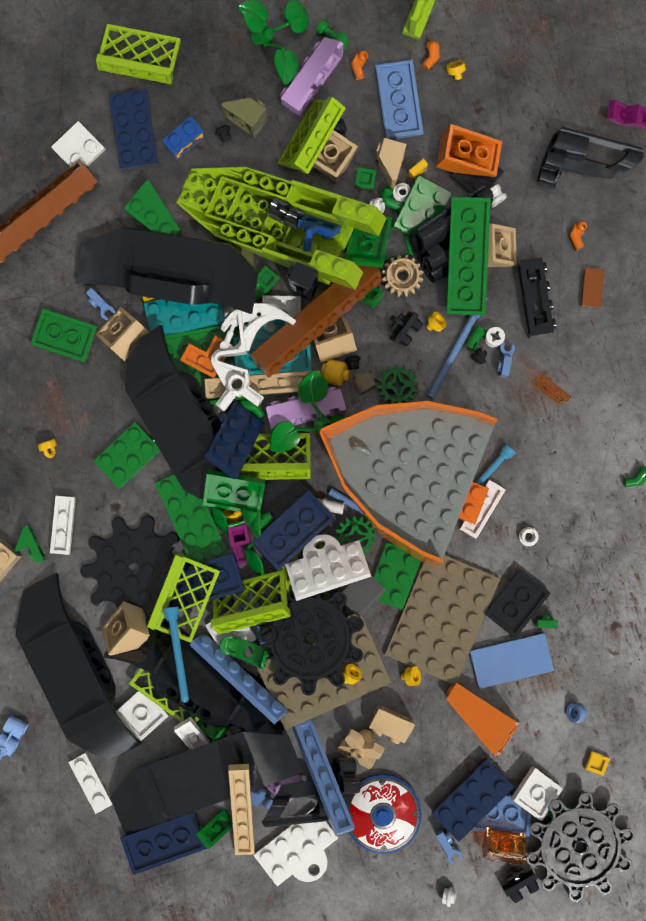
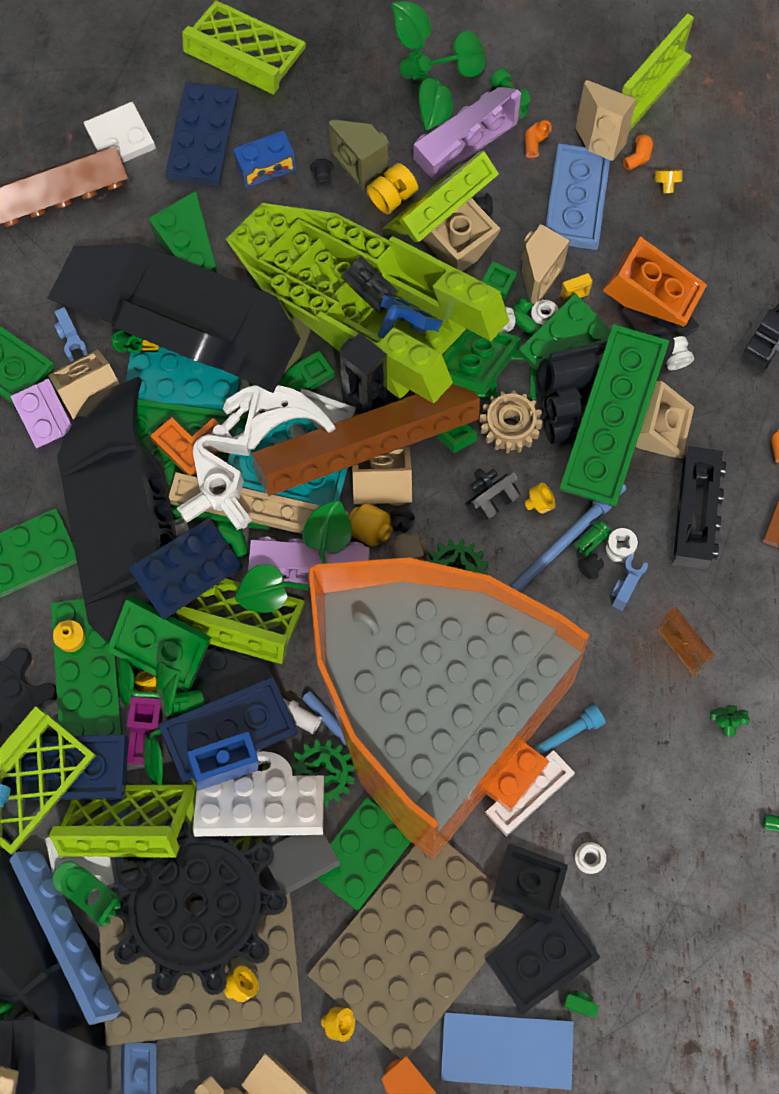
camera: 15 degrees right, 15 degrees down
none -> lavender plate [10,379,71,449]
none -> yellow tile [53,620,86,652]
none -> green pin [111,330,143,354]
none -> blue brick [187,732,259,791]
none -> yellow wheel [367,163,418,215]
none -> black plate [490,843,568,924]
none -> tan slope [575,80,636,161]
none -> green plant [710,705,750,737]

